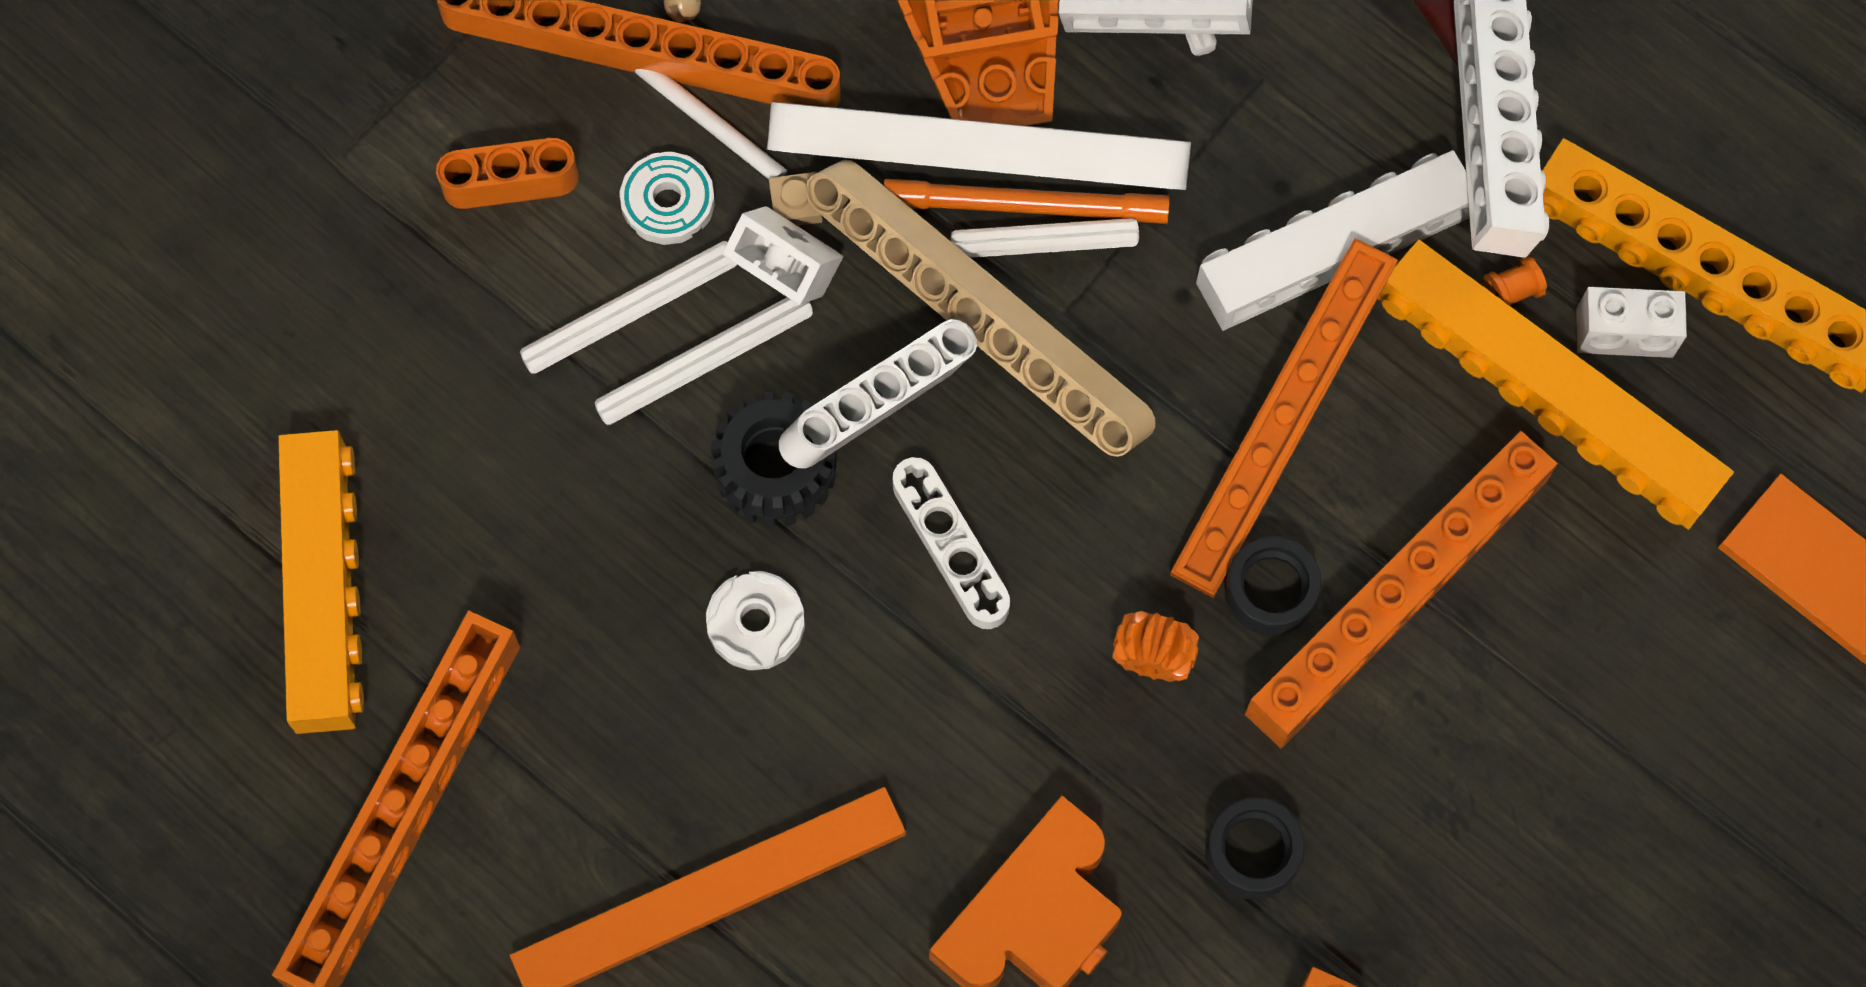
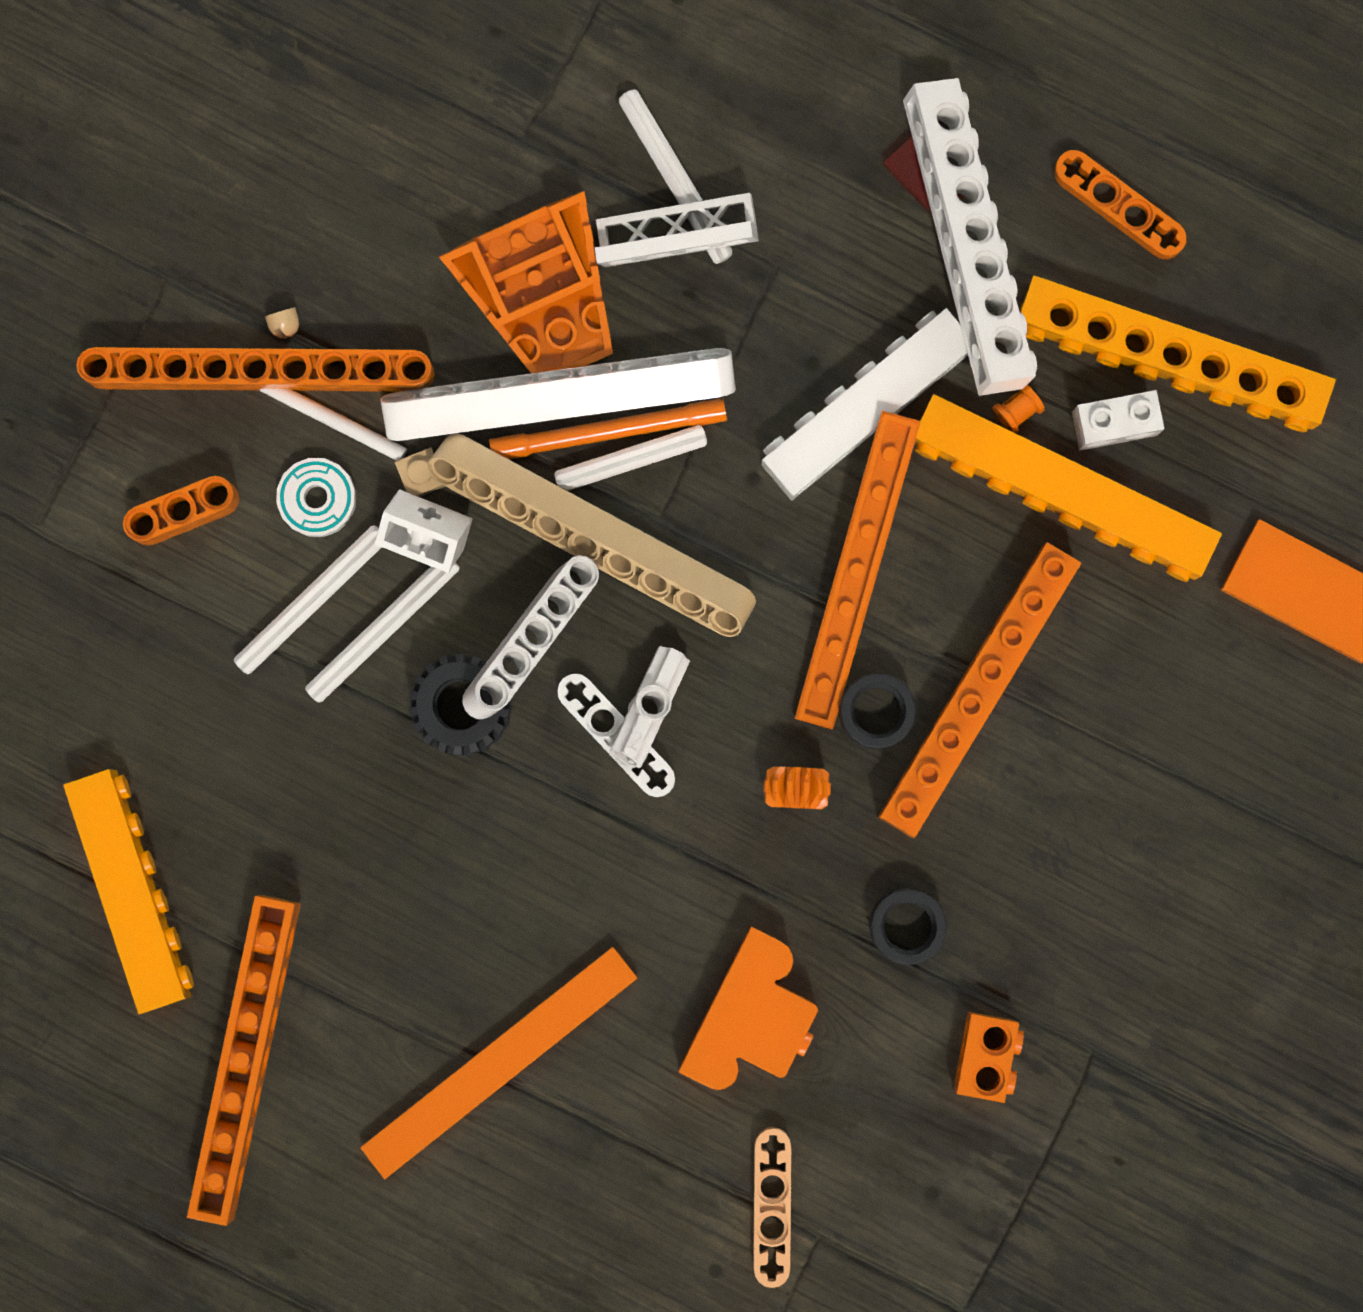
camera: 10 degrees left, 15 degrees up
white tile [706,571,805,670] -> none
none -> white piece [609,646,690,768]
none -> orange beam [1054,150,1186,259]

